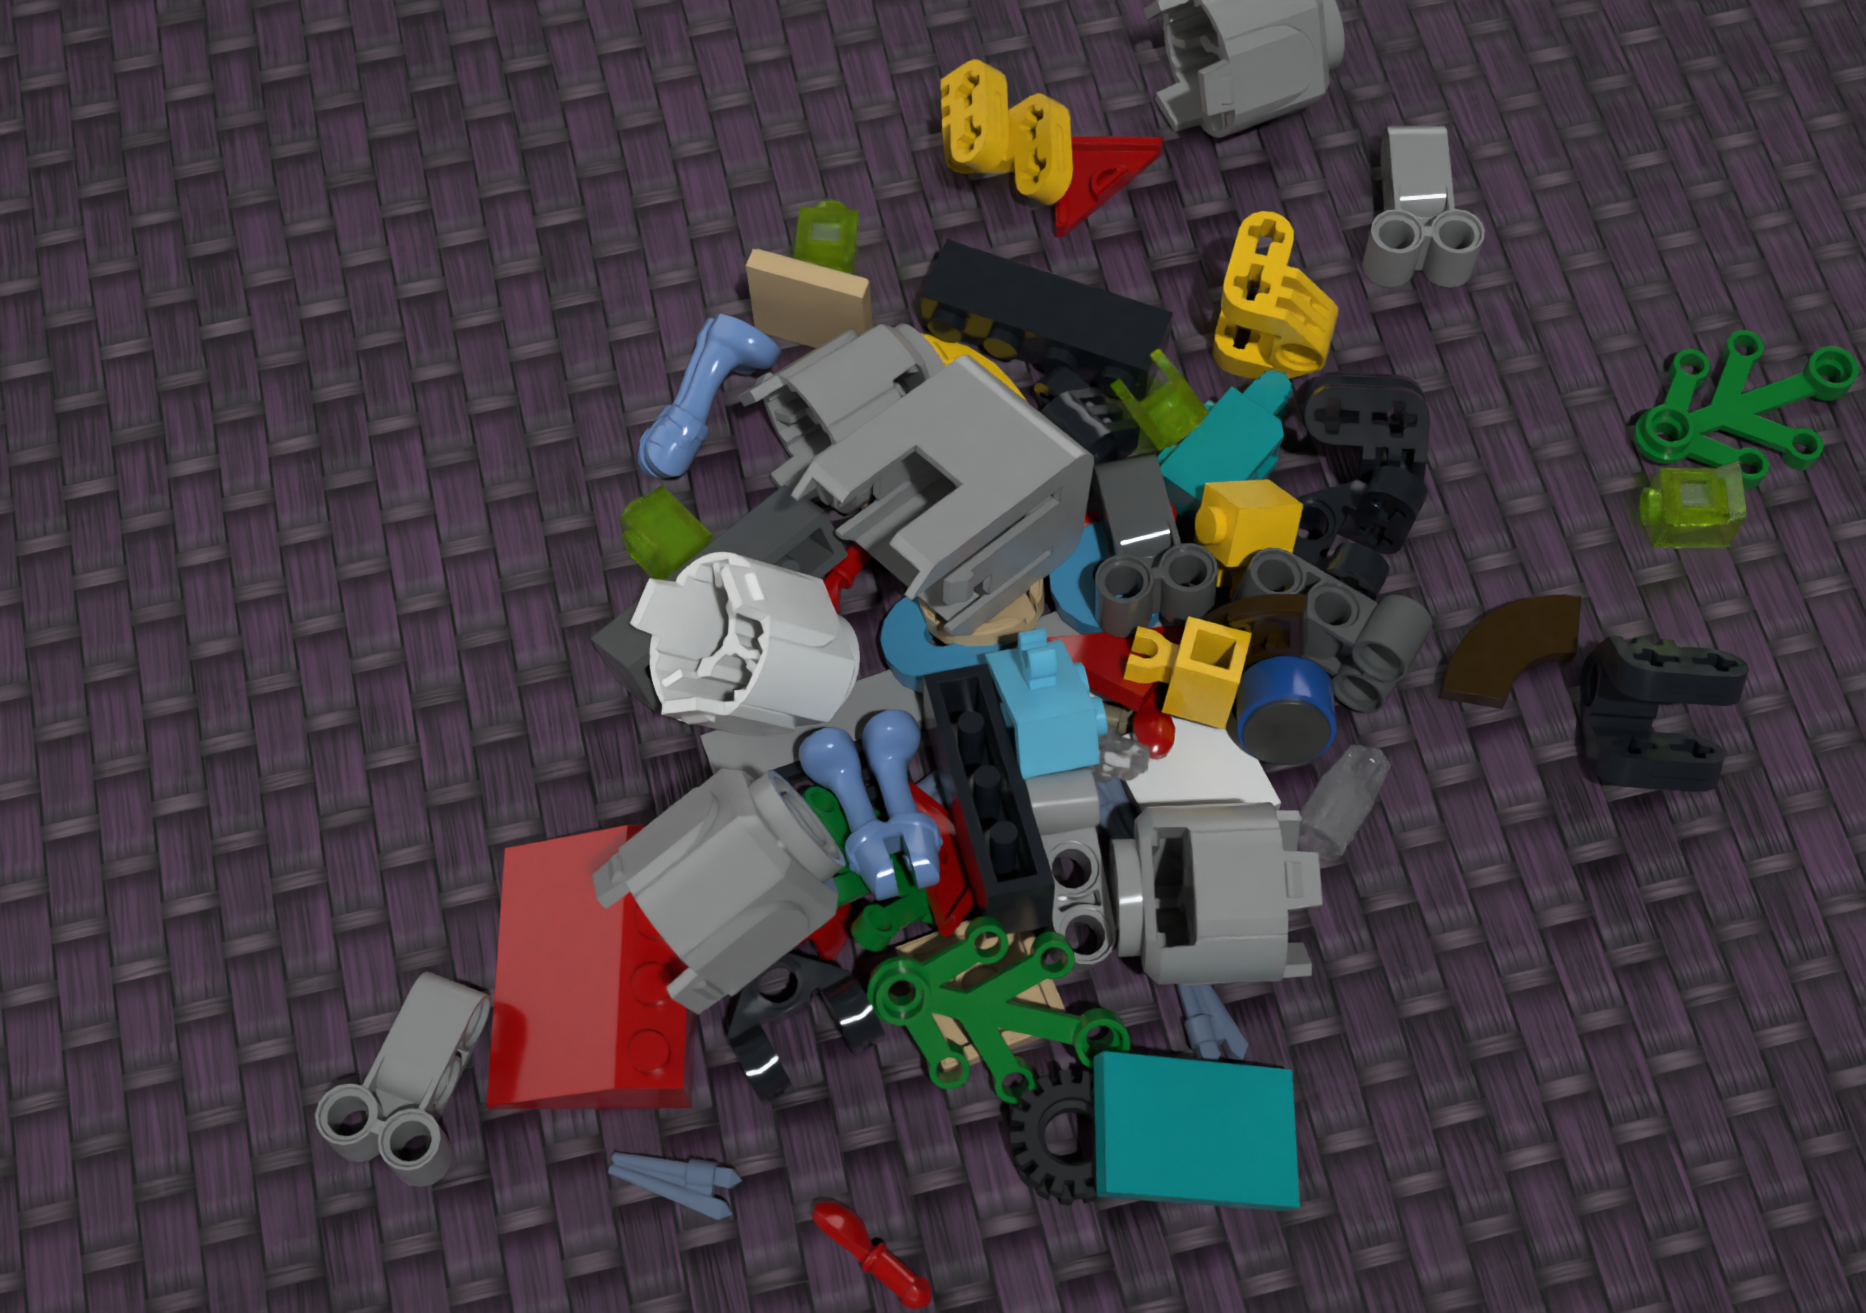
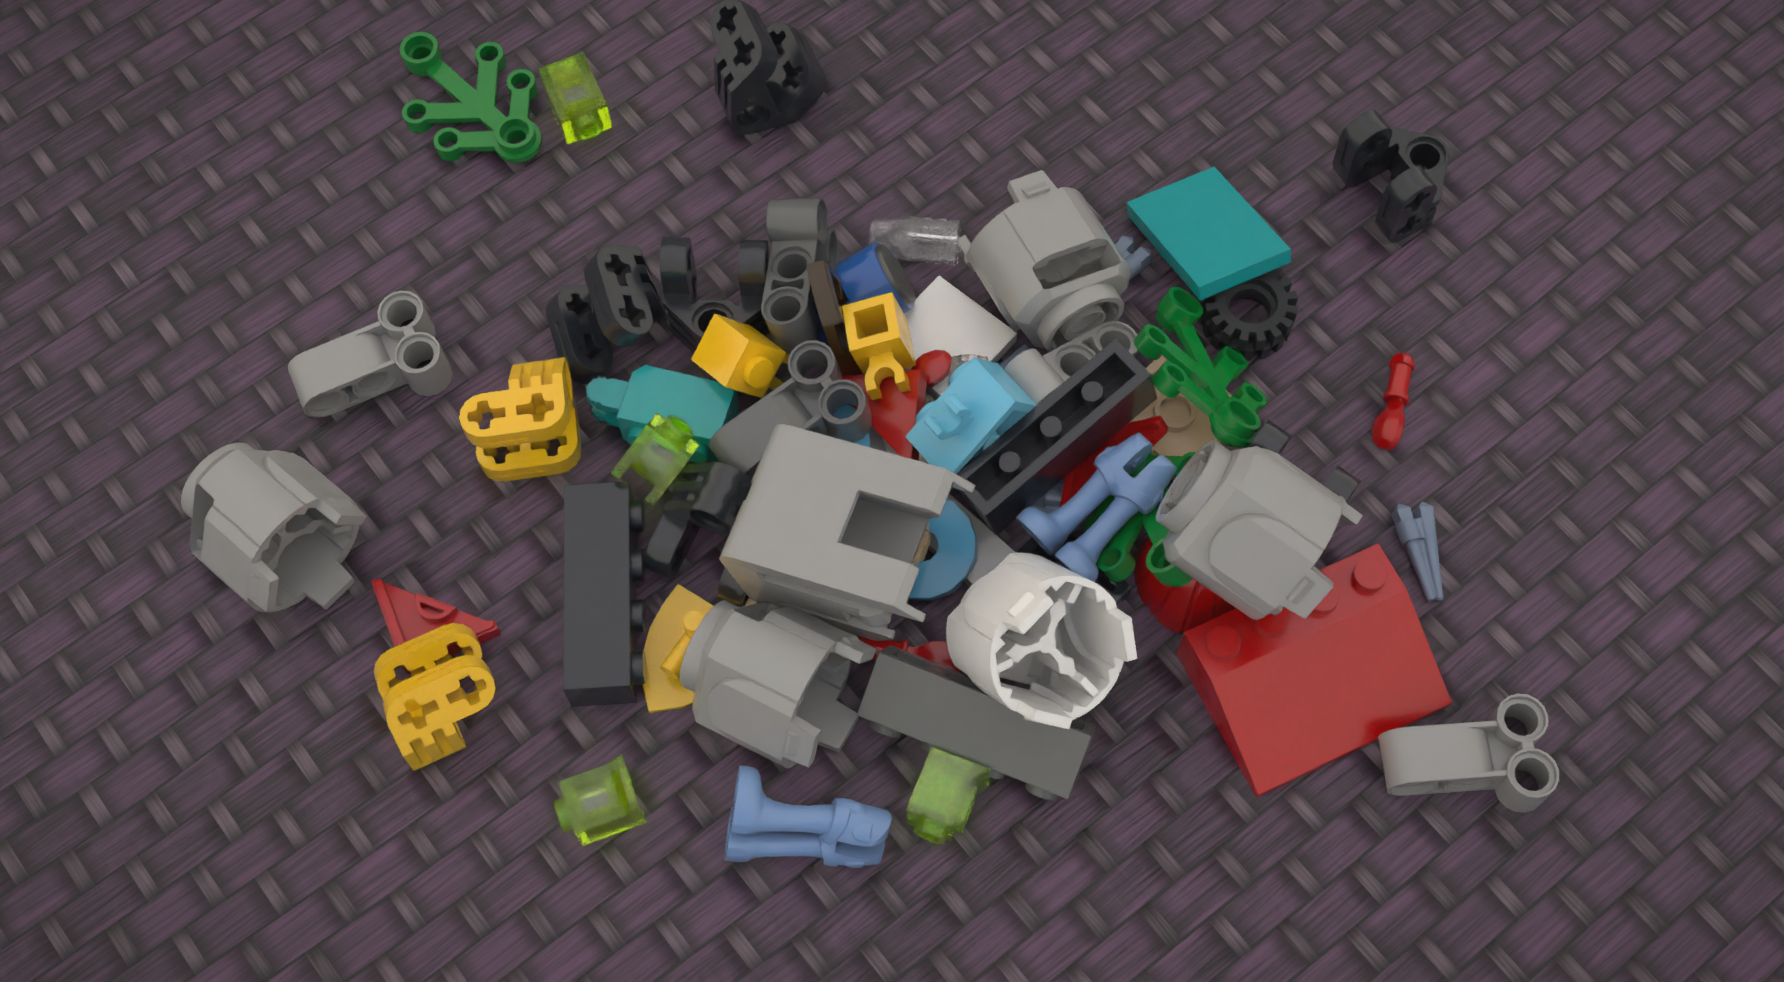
camera: 115 degrees left, 0 degrees up
tan tile [746,249,873,348] -> none
dark brown tile [1439,594,1582,709] -> none

